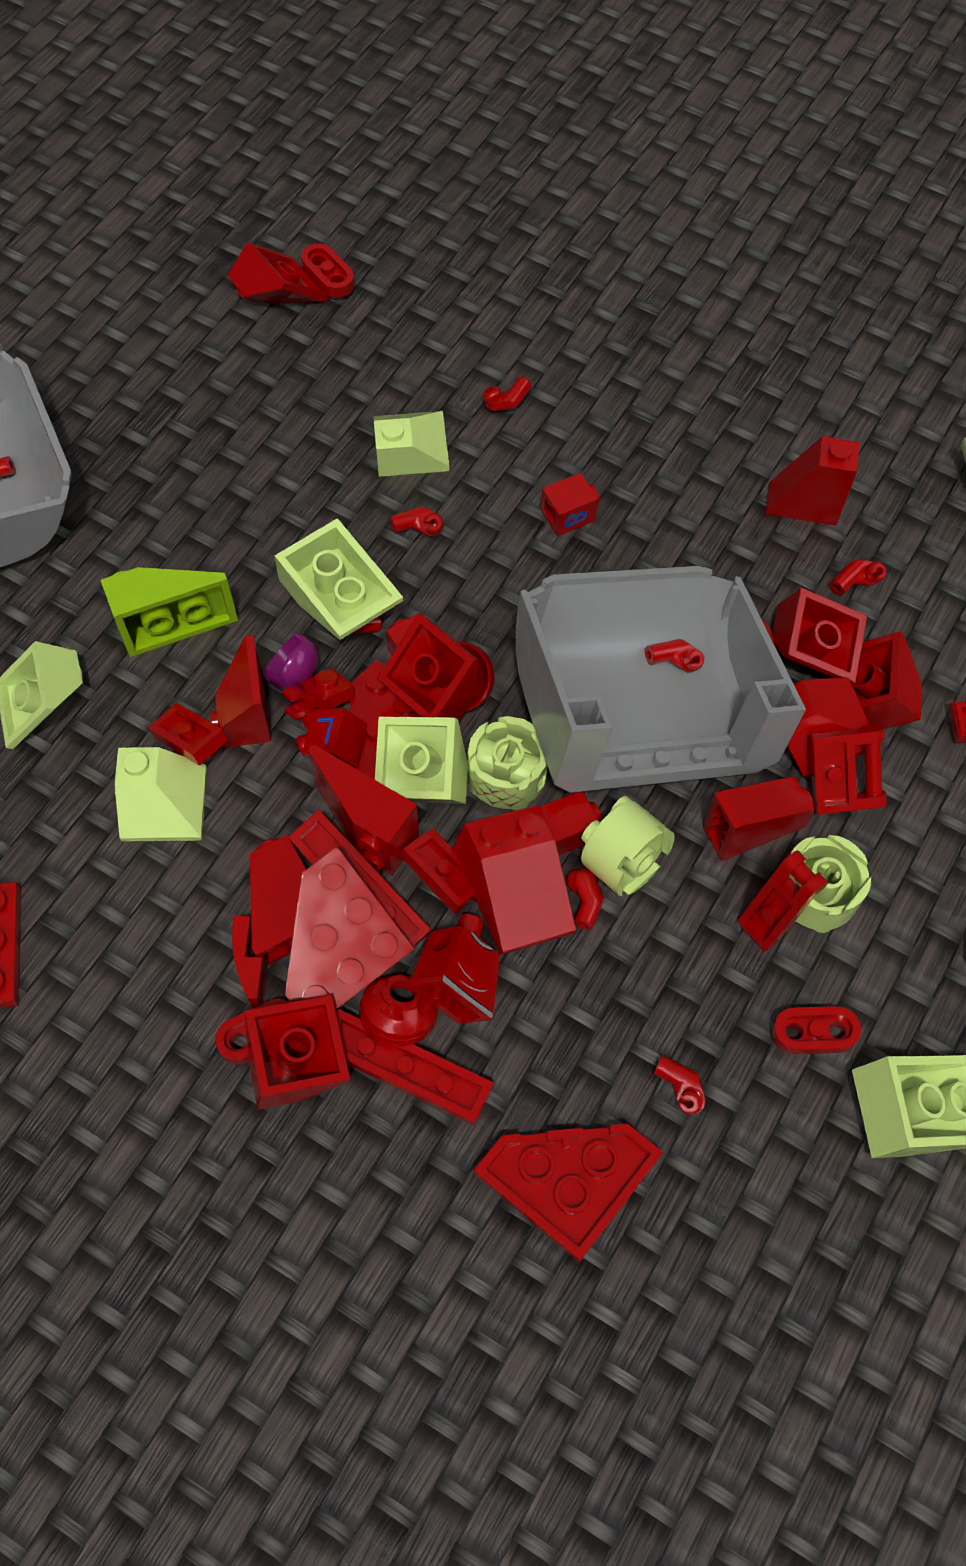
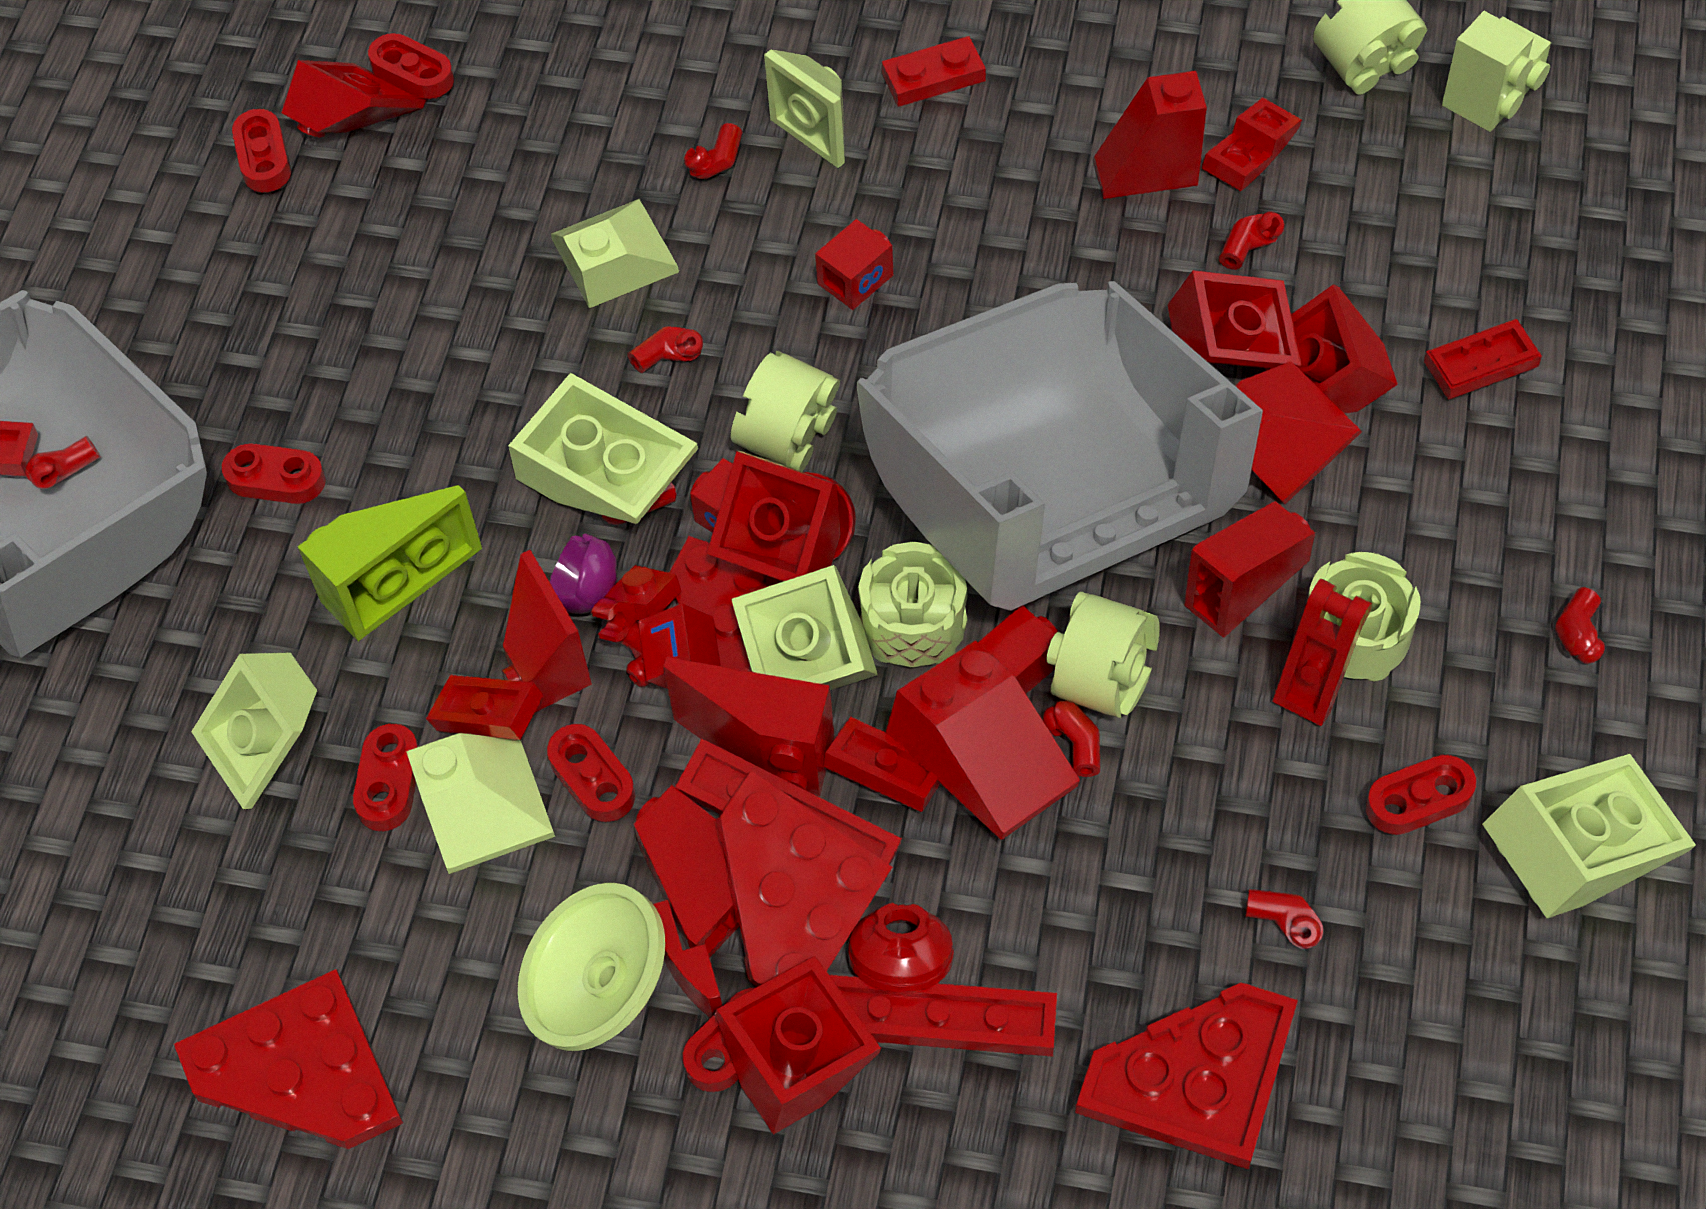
camera: 15 degrees left, 5 degrees down
red torso [408,914,500,1024] -> none
red arm [645,639,704,672] -> none
red plate [810,725,887,815] -> none
none -> red plate [221,444,326,504]
none -> red plate [232,109,291,192]
none -> red plate [353,724,419,831]
none -> yellowish green dish [518,883,665,1051]
none -> red plate [547,724,636,822]
none -> yellowish green brick [731,351,840,472]
none -> yellowish green slope [764,49,845,168]
none -> red plate [882,36,986,107]
none -> red slope [1202,97,1302,191]

